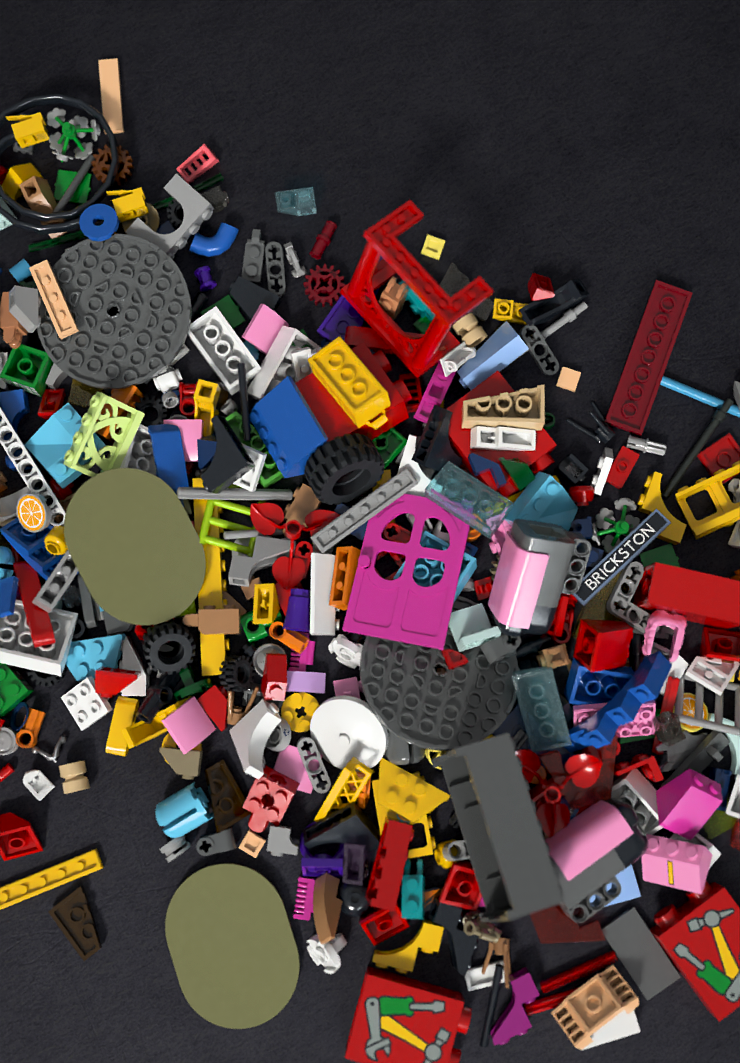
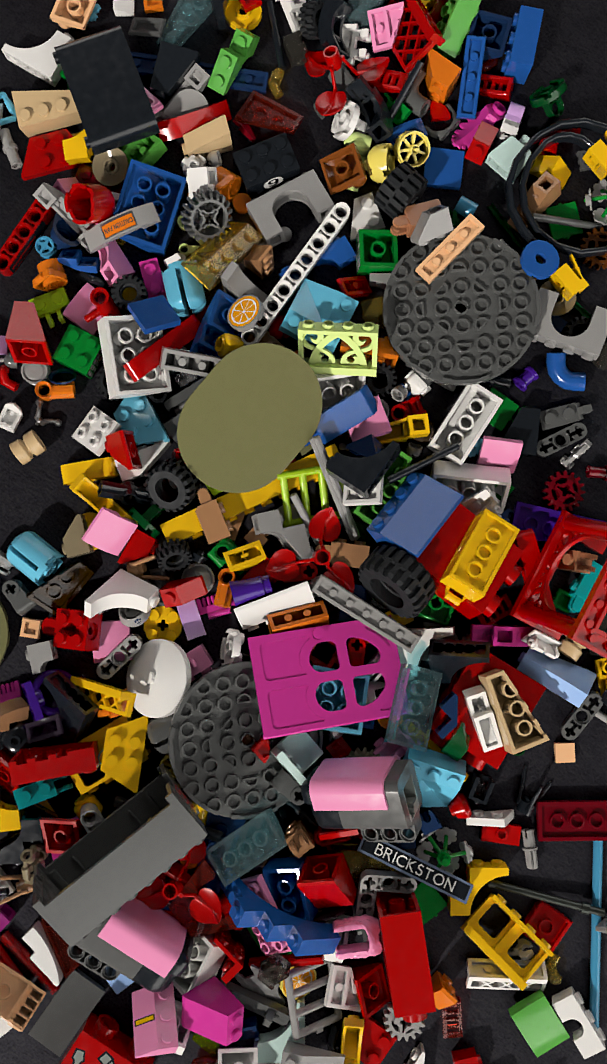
camera: 65 degrees right, 5 degrees up
none -> white slope [22,920,64,987]

